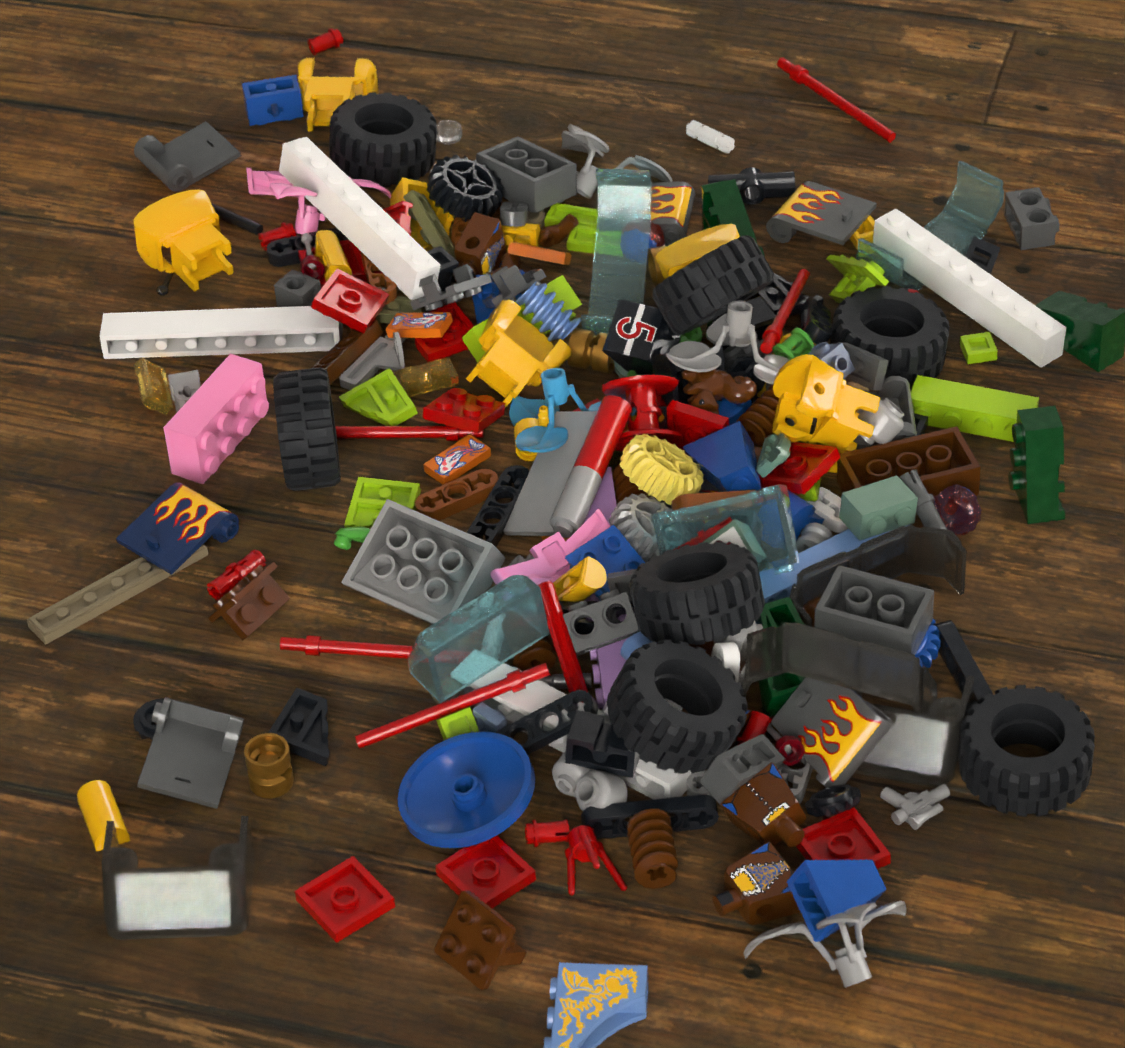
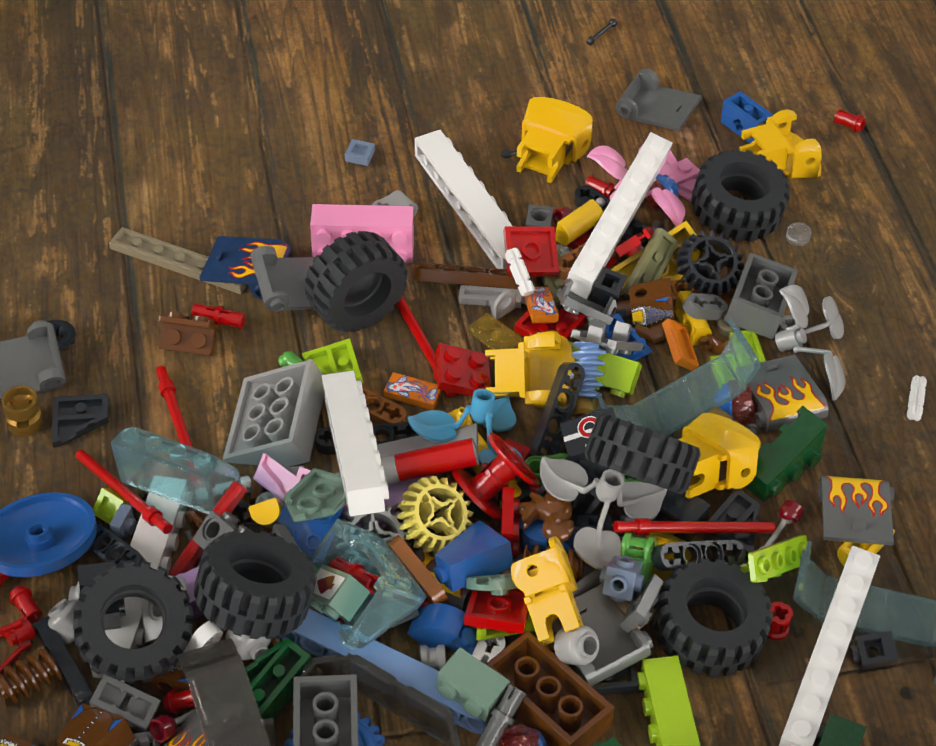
camera: 60 degrees right, 5 degrees up
clear yellow plate [134,357,173,415] -> none
black bar [212,203,263,235] -> none
lime wing [339,368,418,426] -> none
black piece [708,167,795,205] -> none
lime plate [960,332,998,364] -> none
none -> dark grey door [250,246,315,312]
none -> sand green tile [284,468,347,523]
none -> white brick [322,371,389,516]
none -> sand blue plate [345,139,375,166]
none -> white axle [505,248,535,297]
none -> black beam [530,362,585,456]
none -> black hinge [586,18,617,46]
none -> dark red hinge [759,500,804,549]

